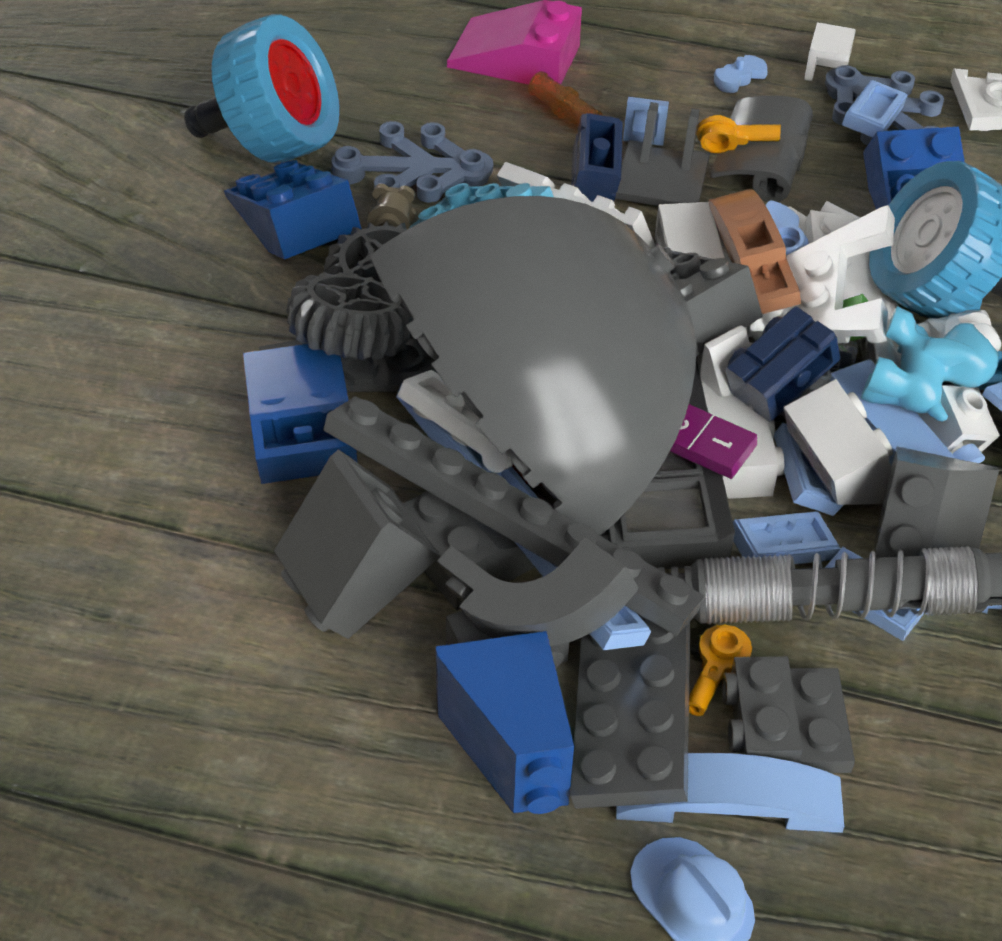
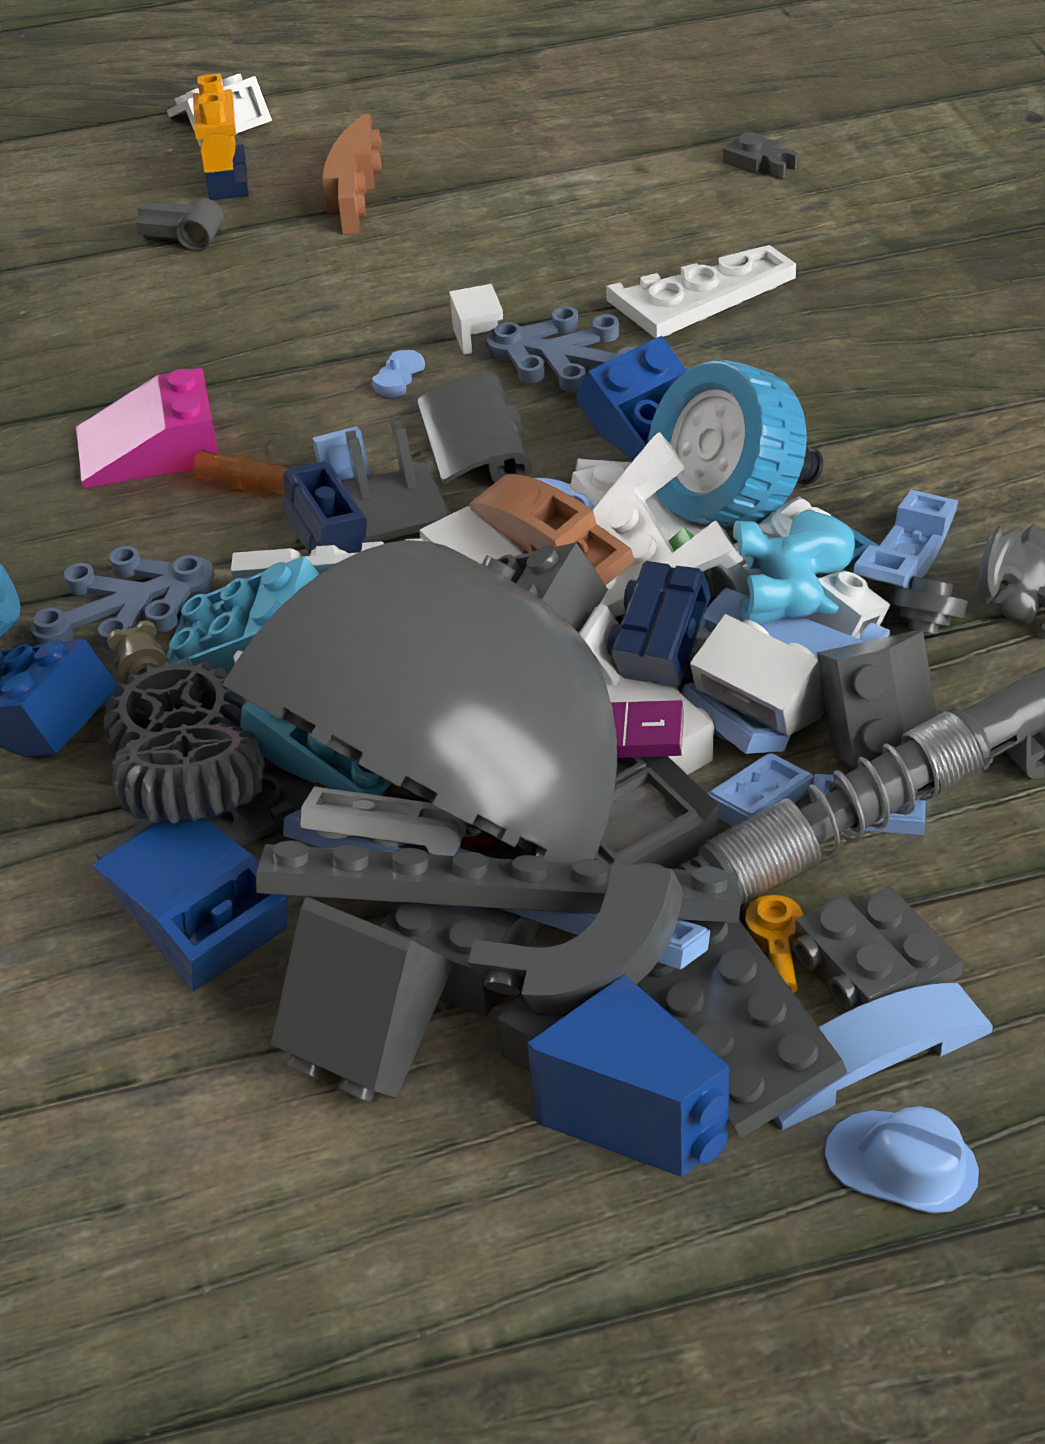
camera: 25 degrees left, 5 degrees down
light orange plate [696,115,781,153] -> none
light blue tile [842,80,908,138] -> none

